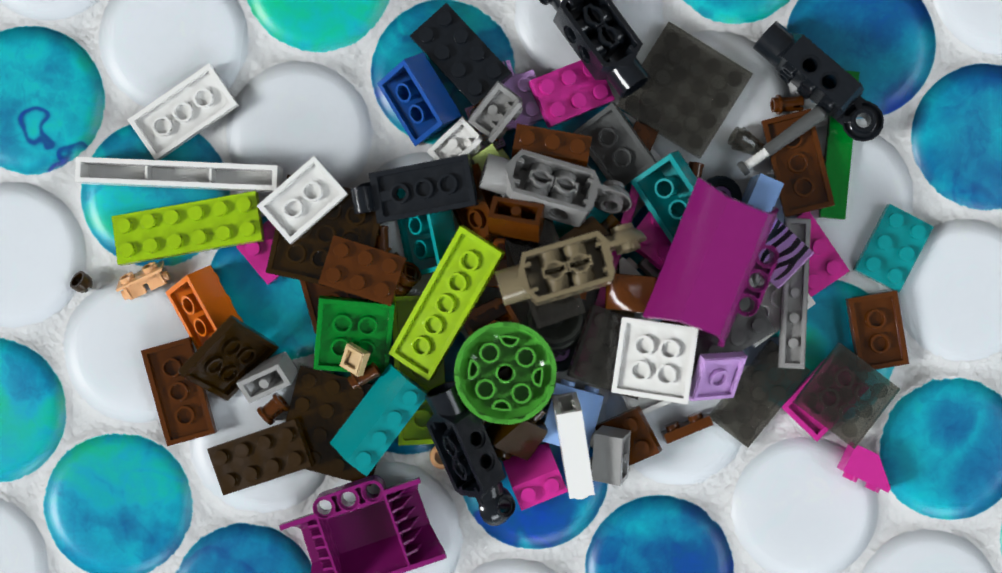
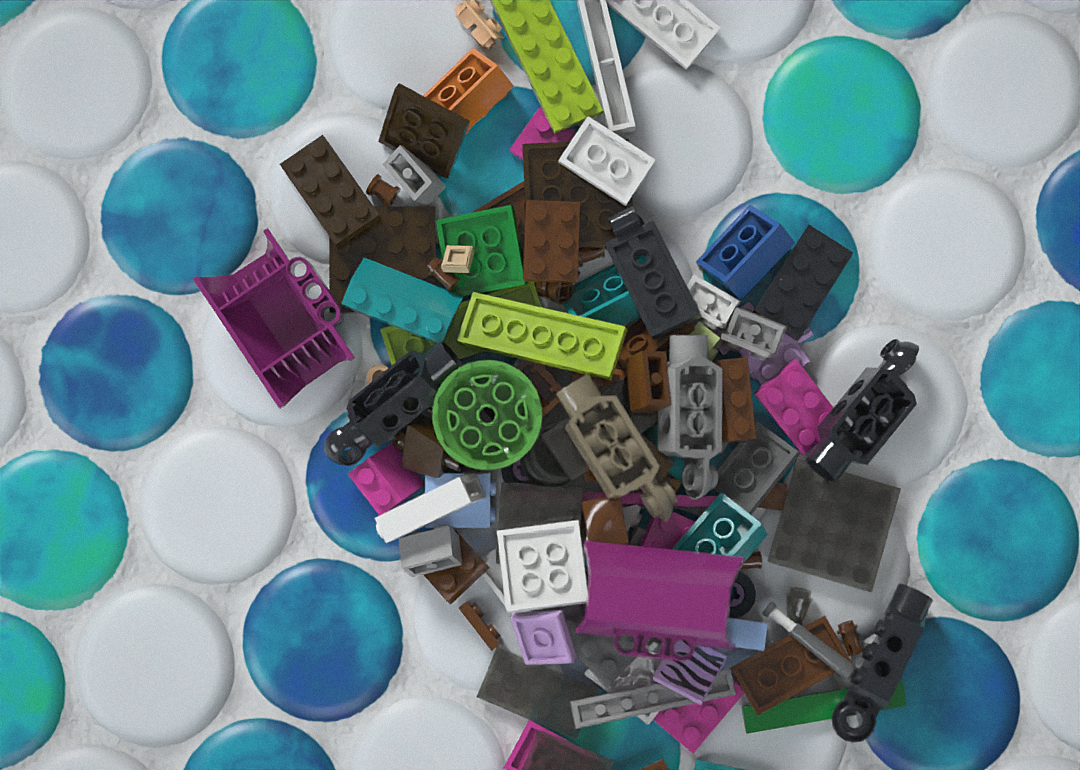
camera: 80 degrees right, 5 degrees down
reddish brown plate [141,337,217,446] -> none

